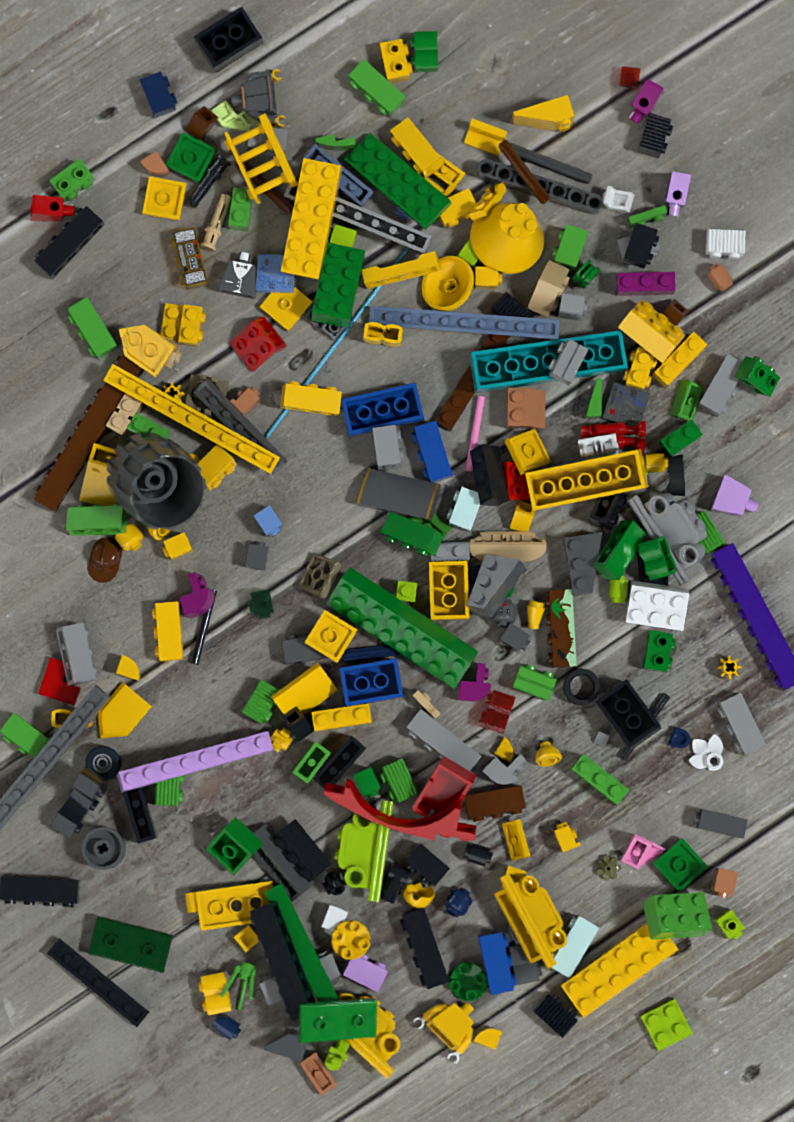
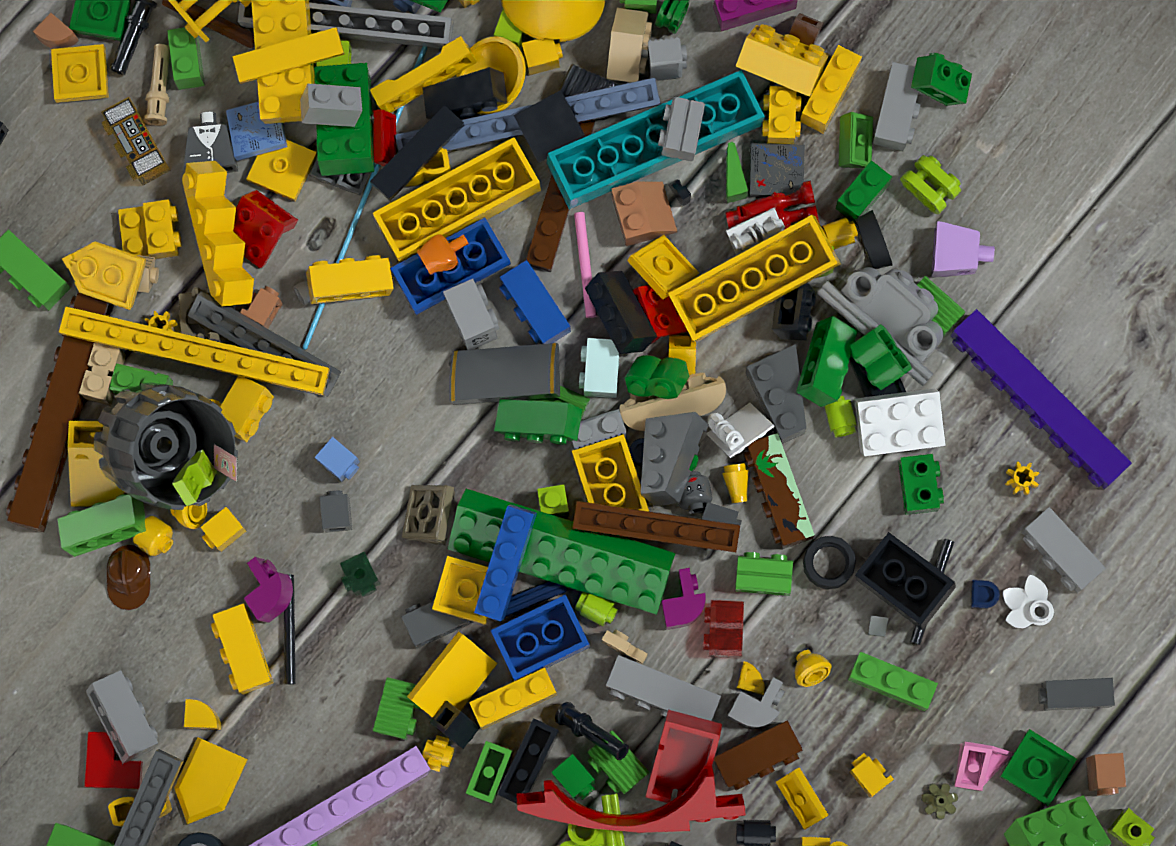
camera: 10 degrees left, 5 degrees down
none -> lime slope [173,450,216,506]
none -> yellow brick [182,161,254,307]
none -> bright pink sticker [214,444,237,482]
none -> yellow tile [232,27,345,84]
none -> light grey brick [300,84,362,127]
none -> black tile [370,105,464,201]
none -> yellow brick [373,137,541,263]
none -> red tile [374,109,396,166]
none -> orange piece [417,234,469,275]
none -> black brick [423,67,507,119]
none -> blue brick [474,505,537,621]
none -> black tile [514,90,586,163]
none -> black pin [555,702,629,760]
none -> reddish brown plate [572,501,740,553]
none -> lime brick [575,592,618,627]
none -> green brick [625,355,690,399]
none -> black tile [668,179,691,207]
none -> white hinge [706,403,775,458]
none -> lime brick [900,155,961,215]

